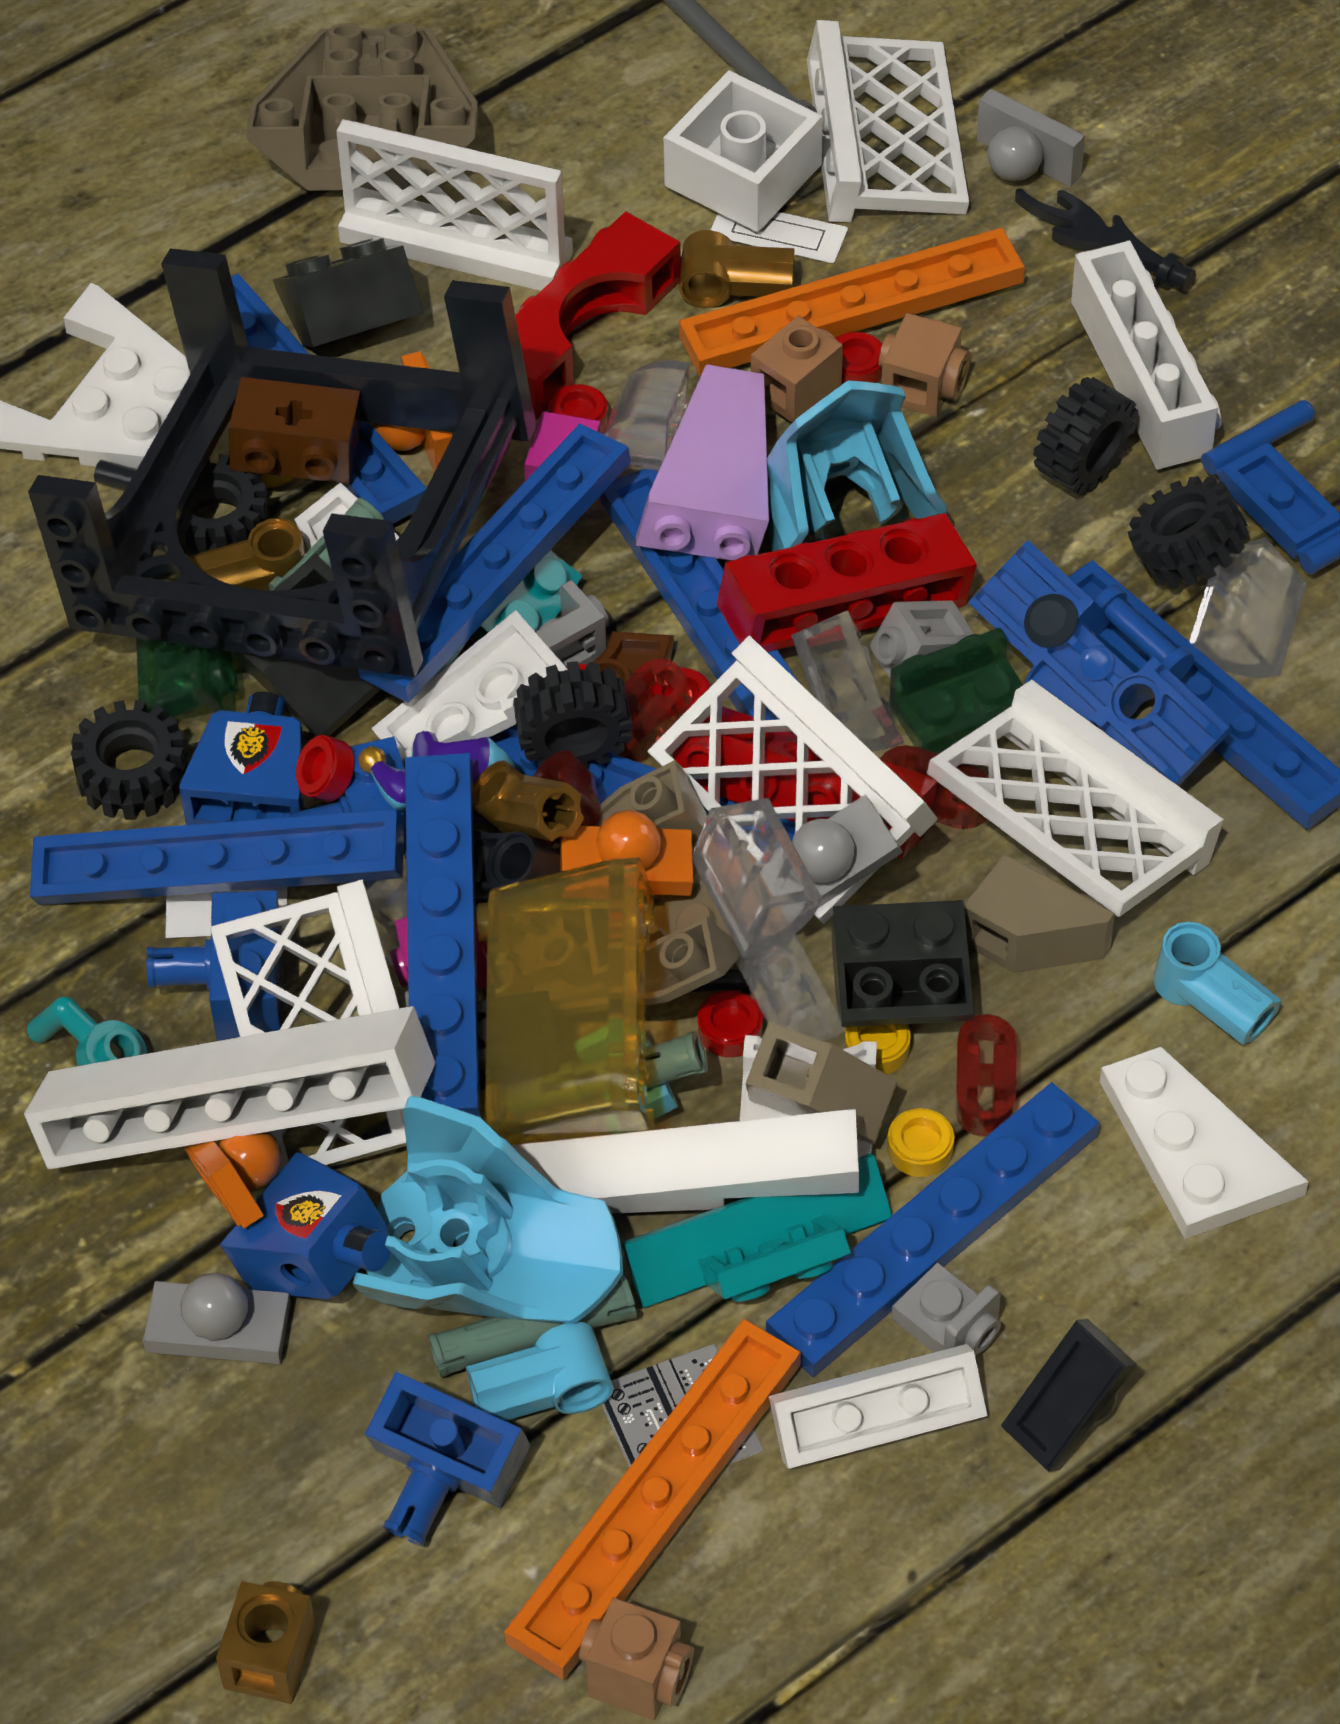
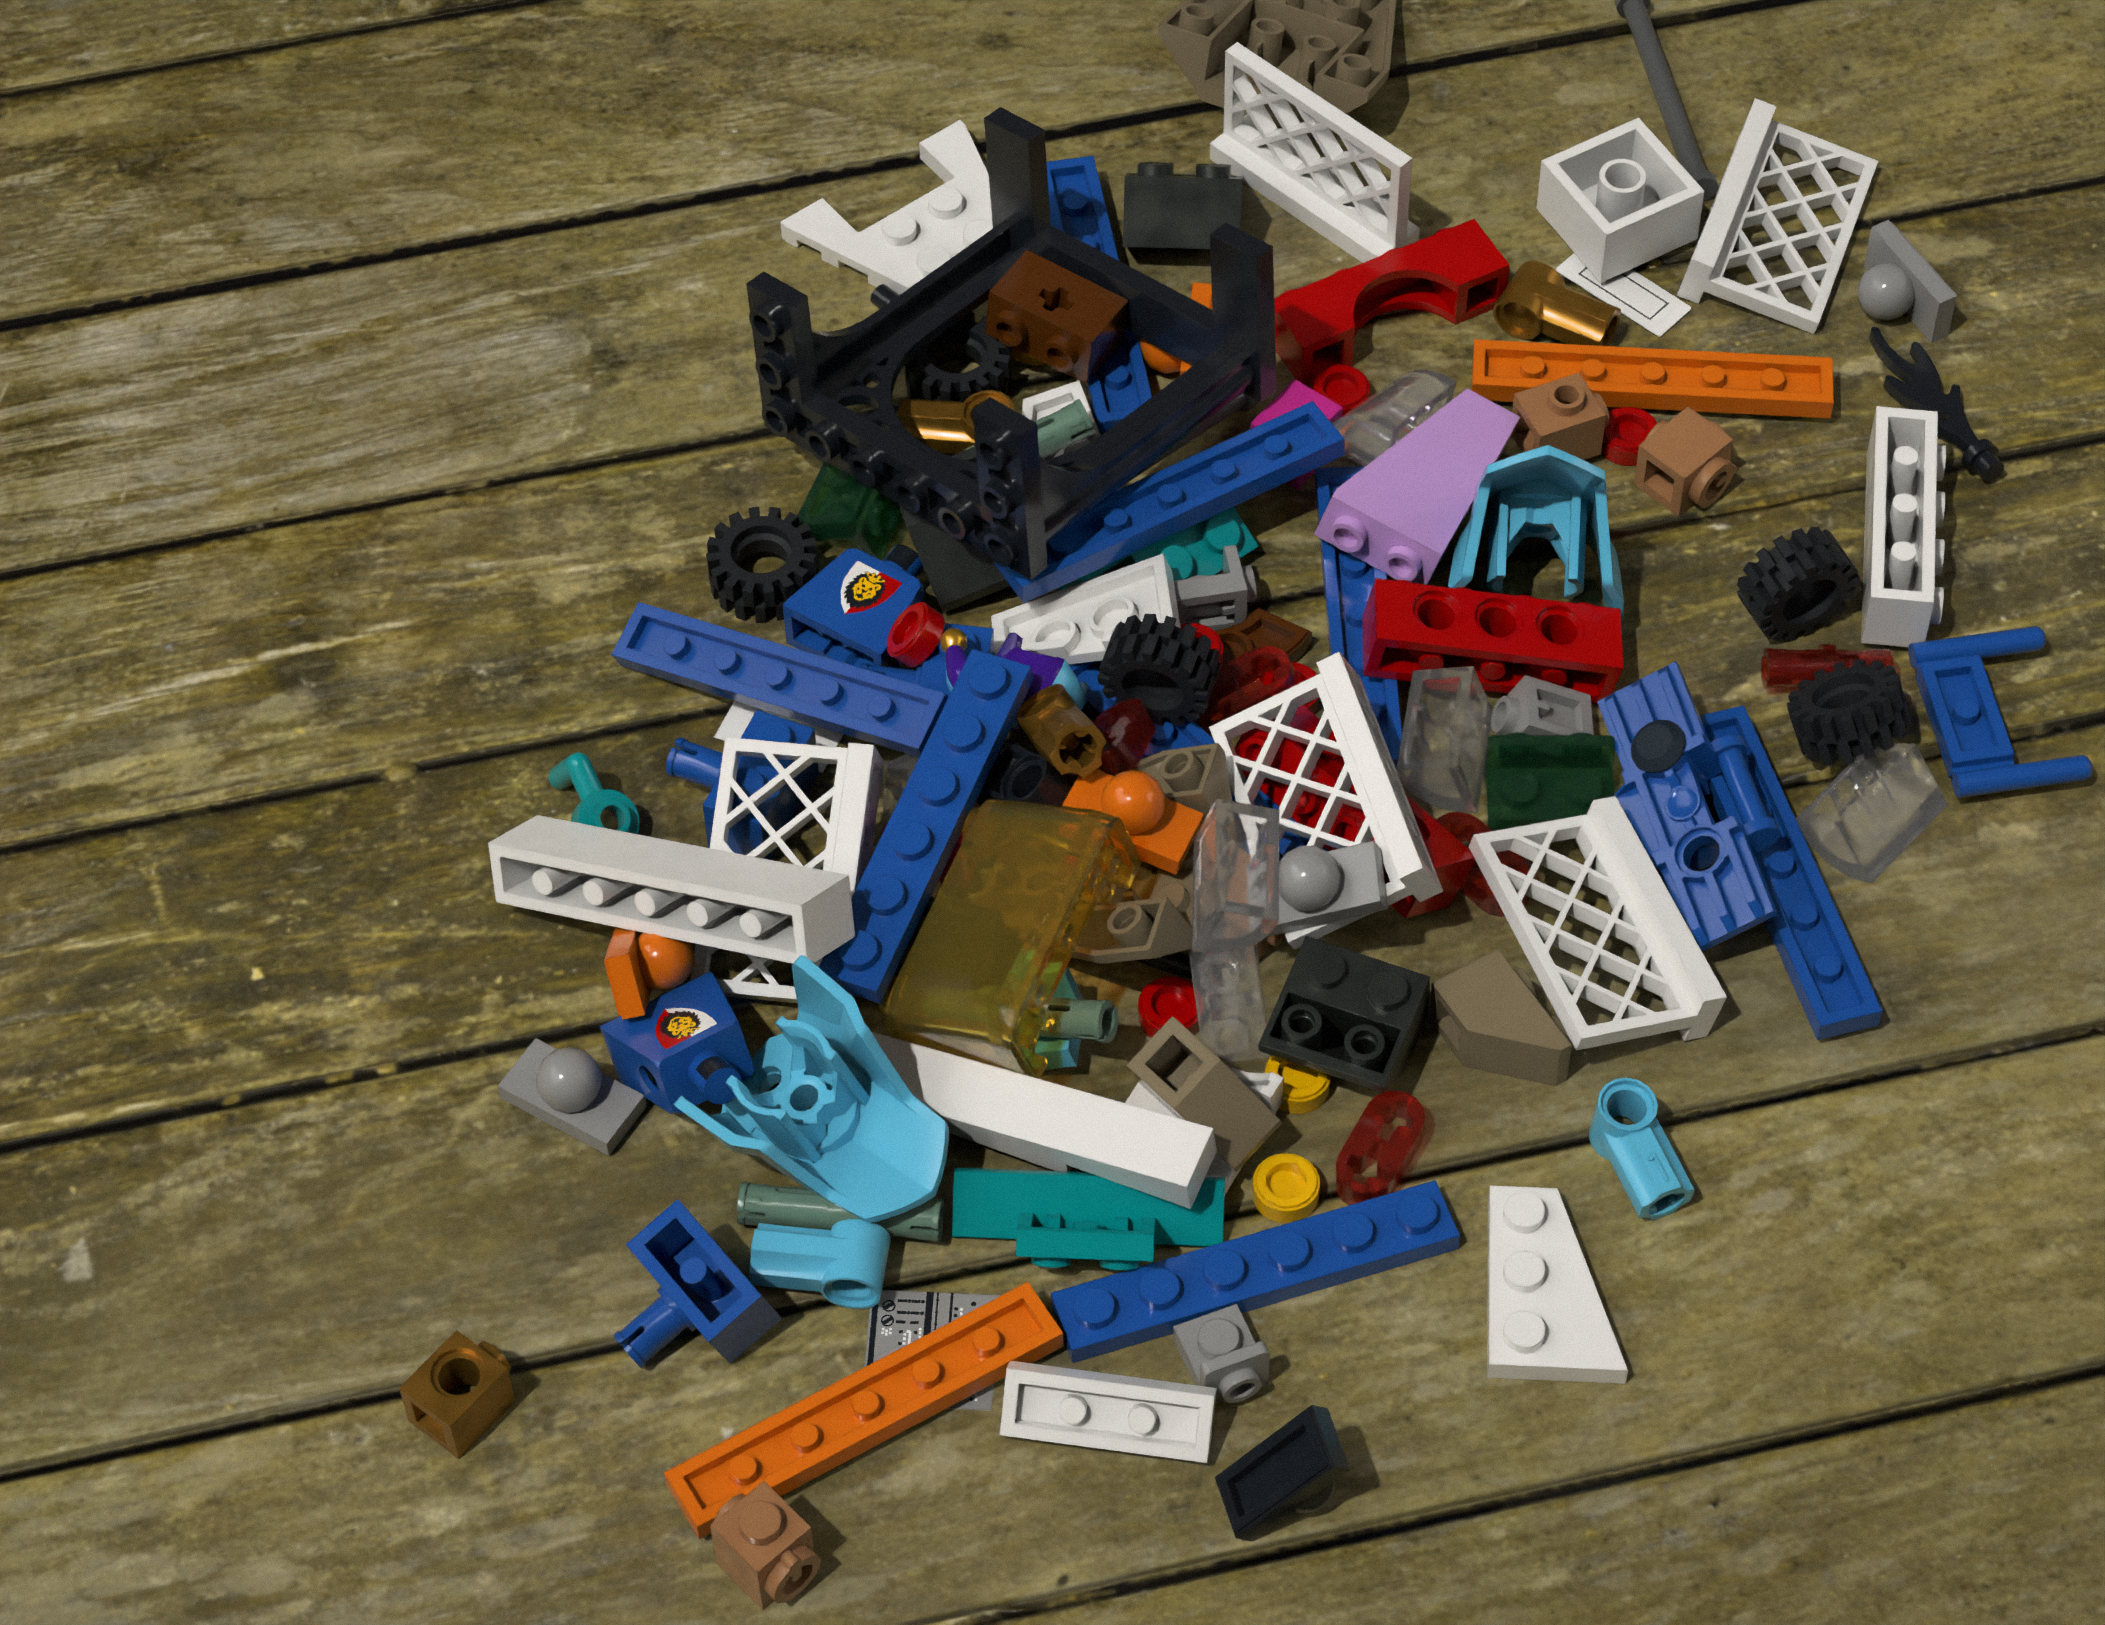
camera: 25 degrees right, 0 degrees up
none -> clear red pin [1761,644,1893,689]

